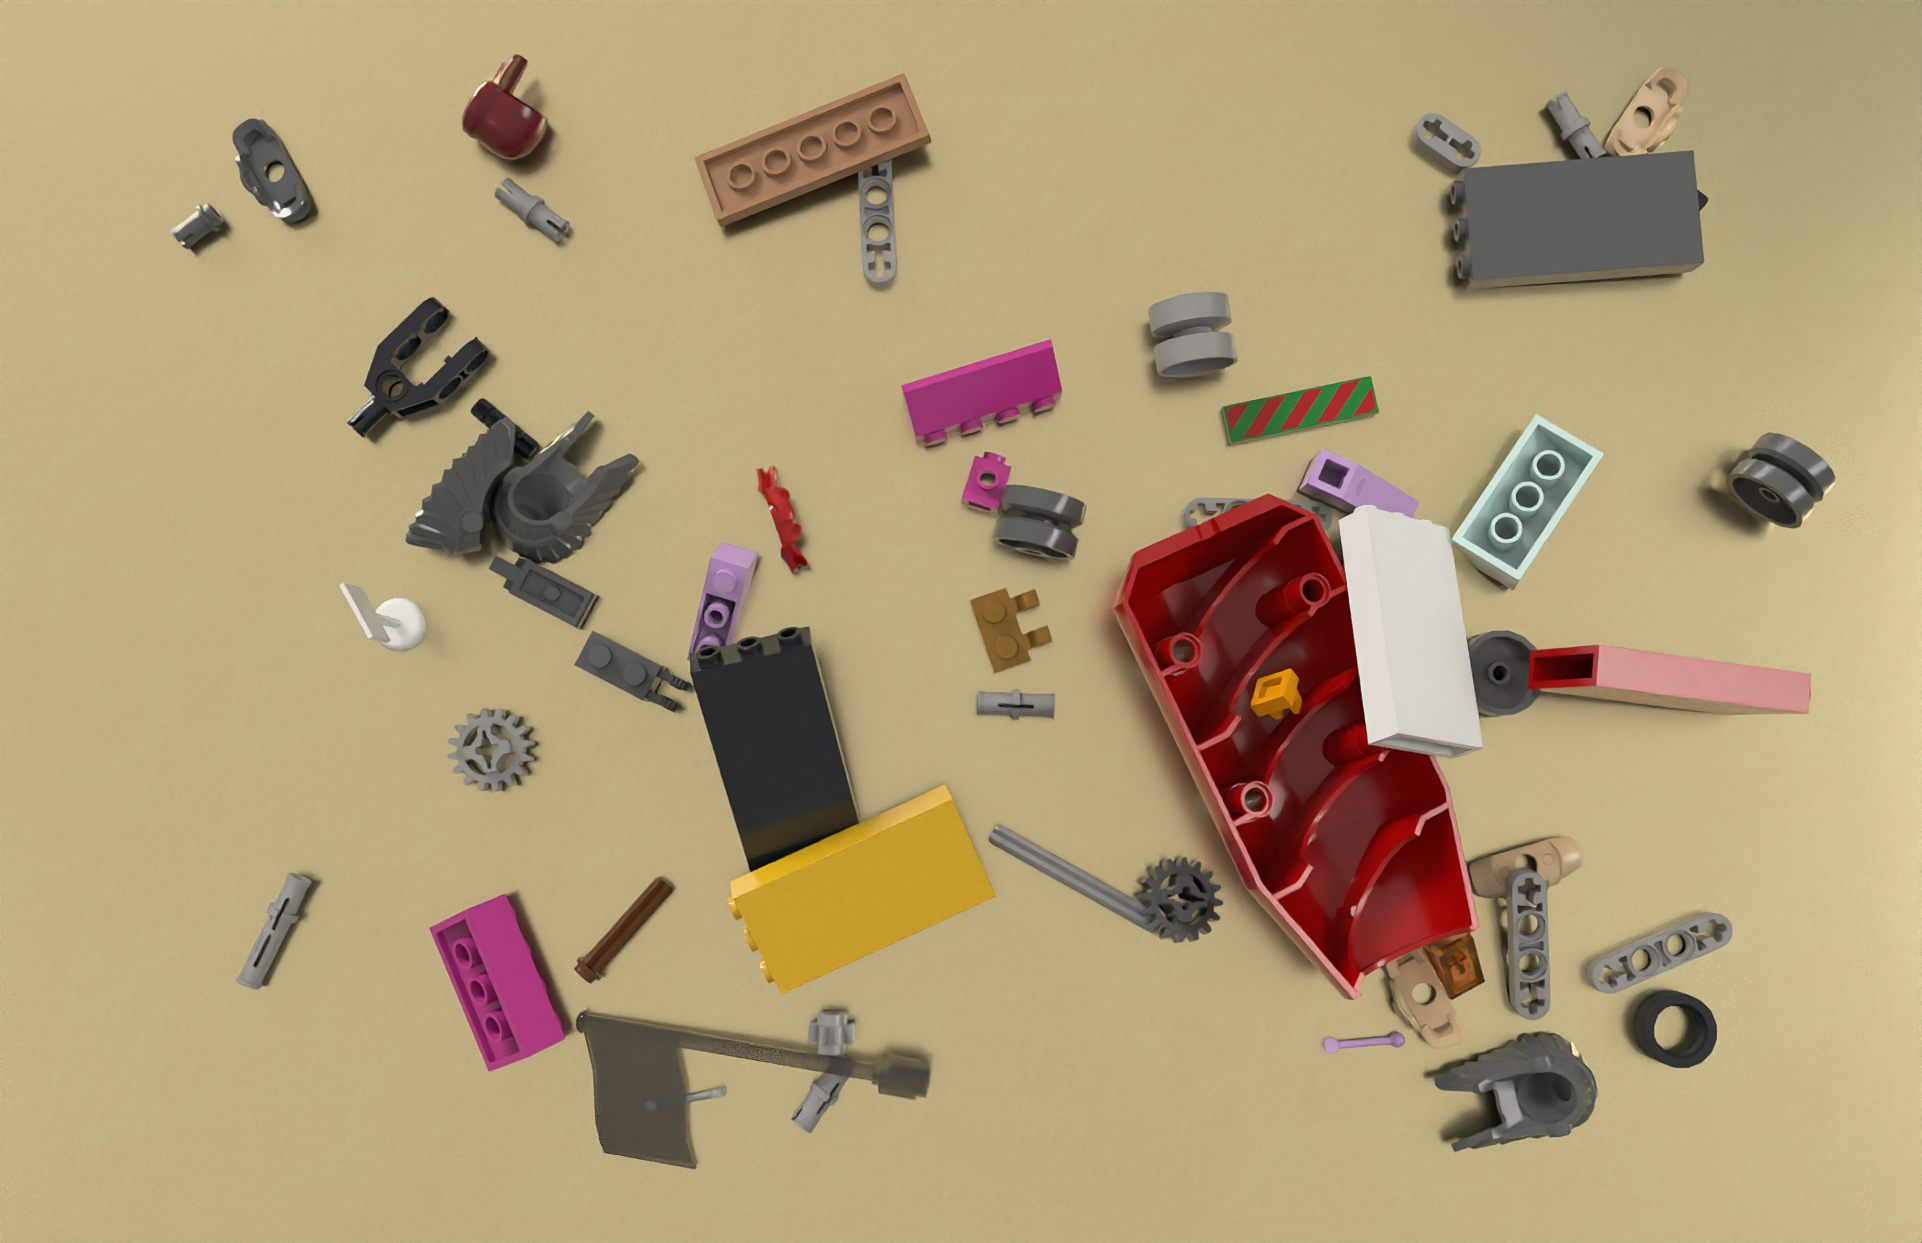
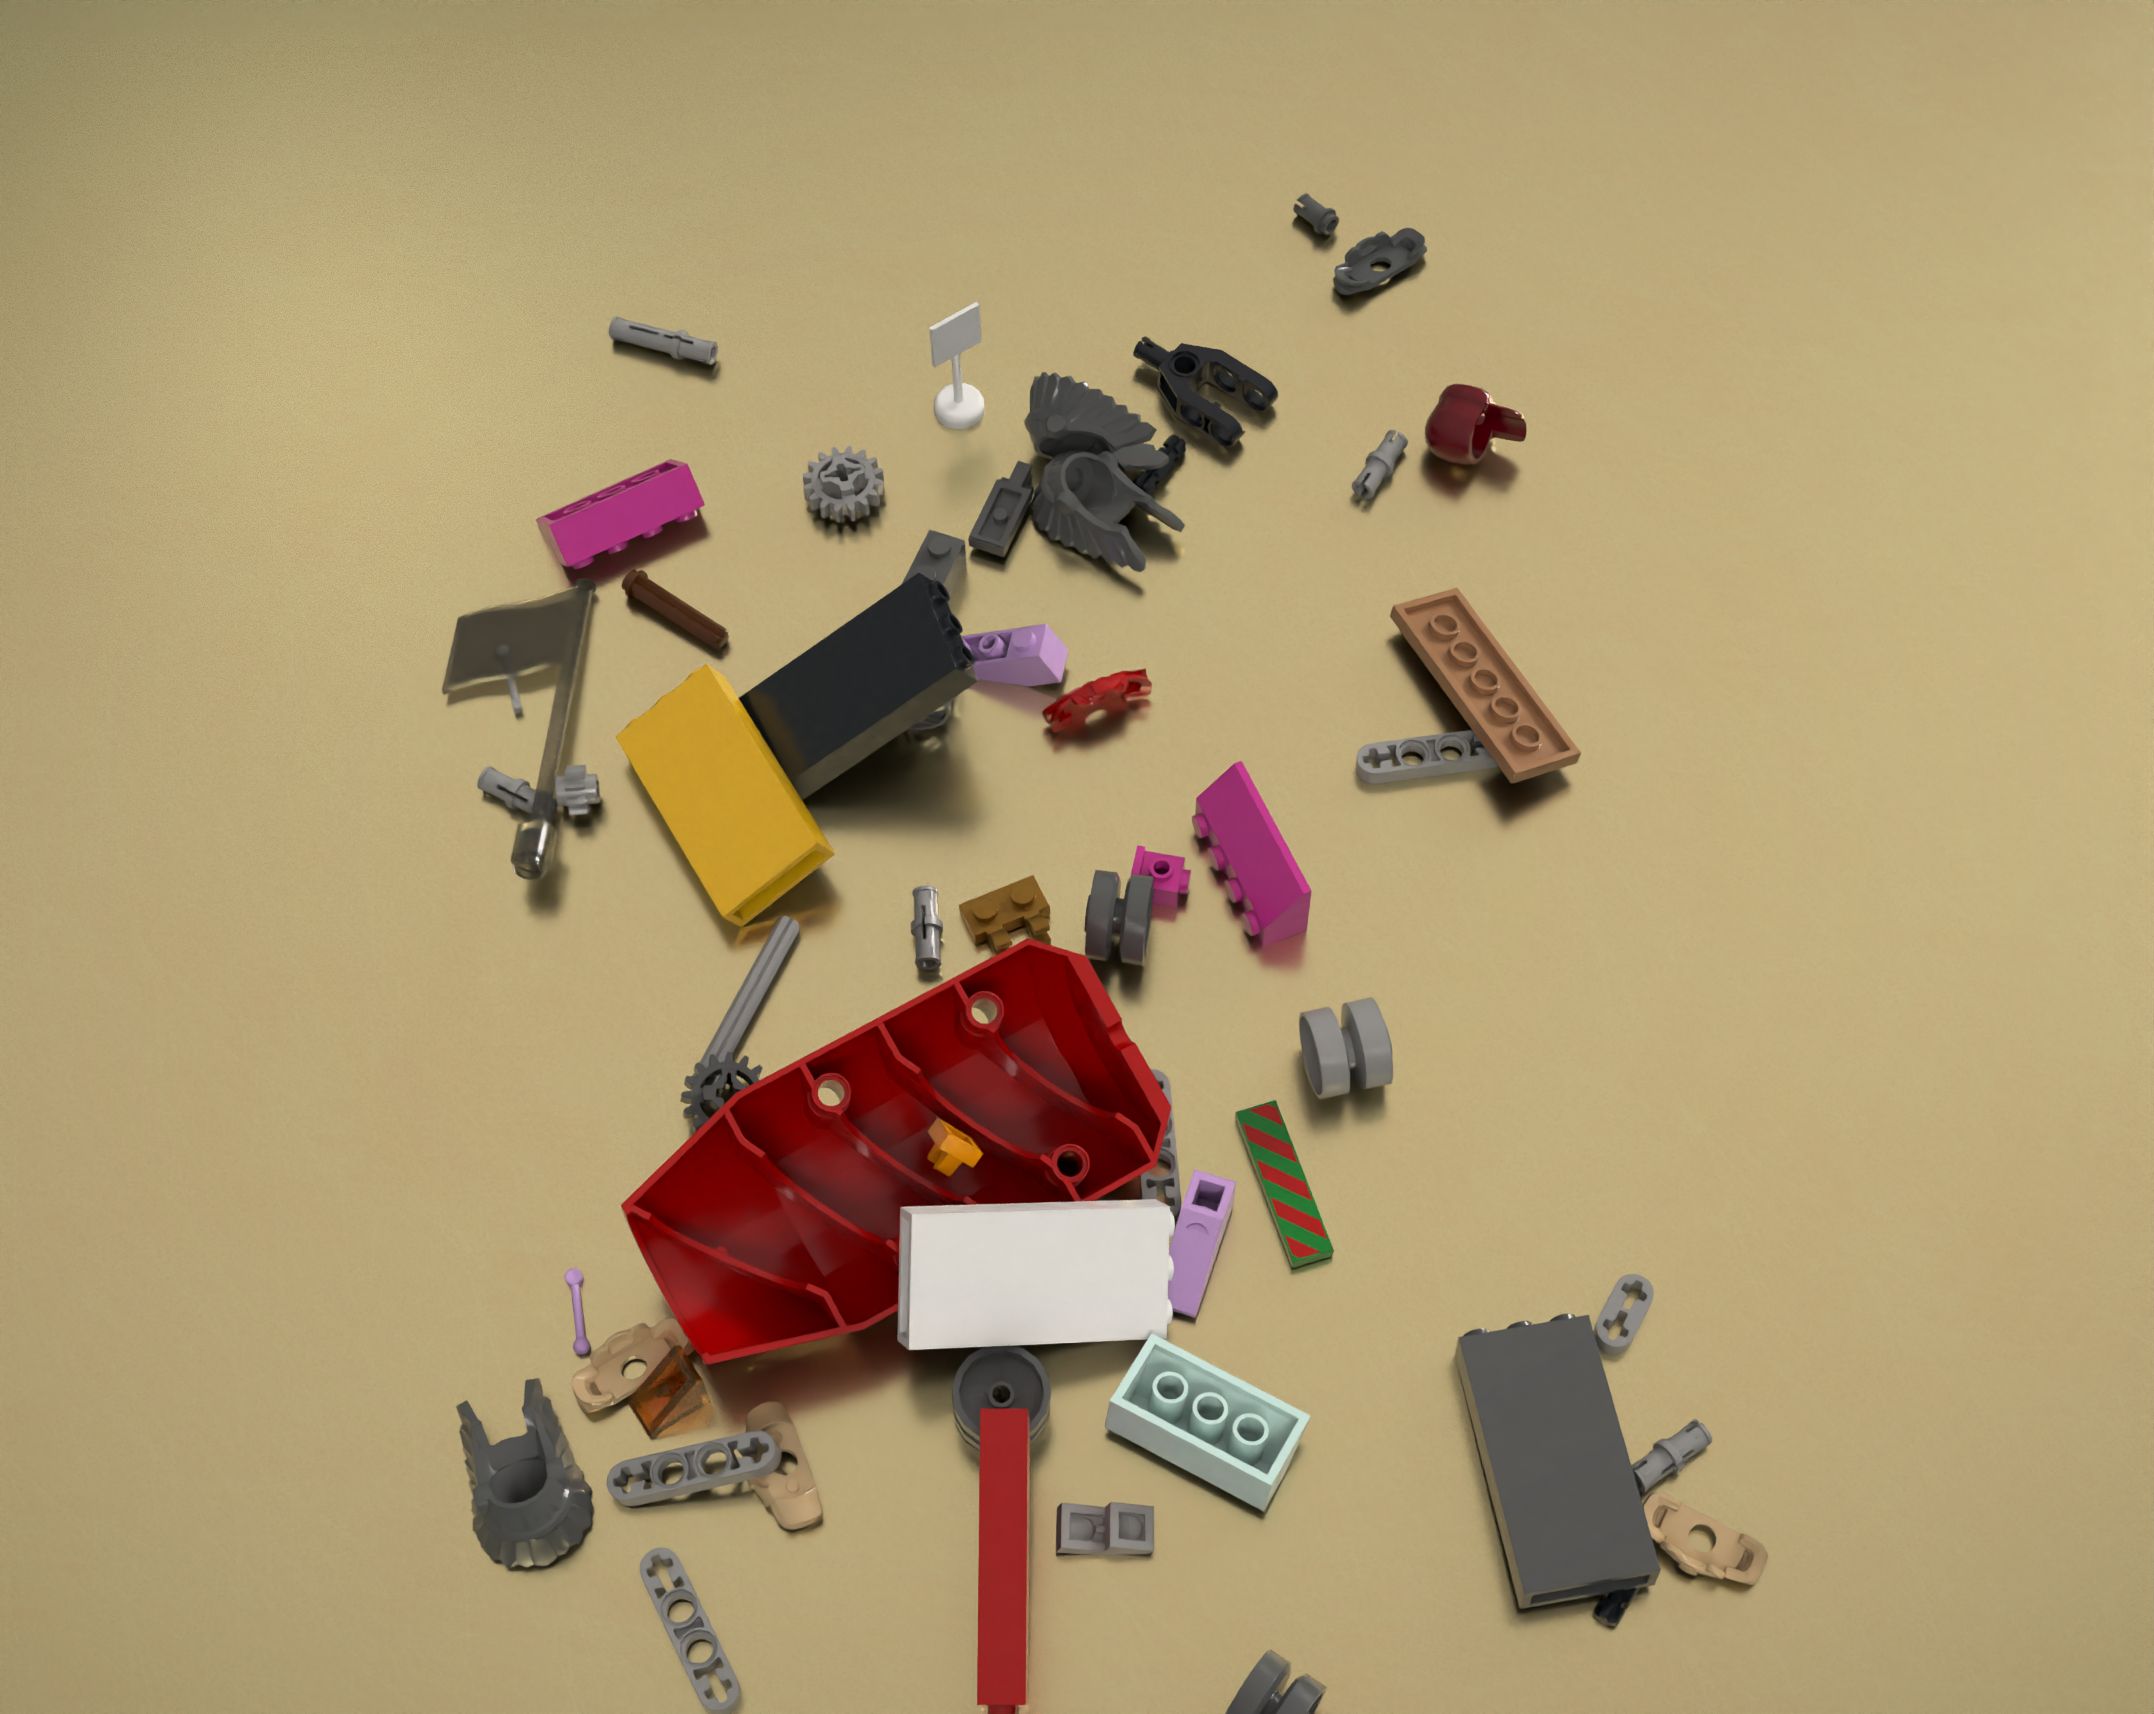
camera: 90 degrees right, 25 degrees down
black tyre [1634,991,1717,1068] -> none
none -> light grey slope [1056,1502,1154,1555]

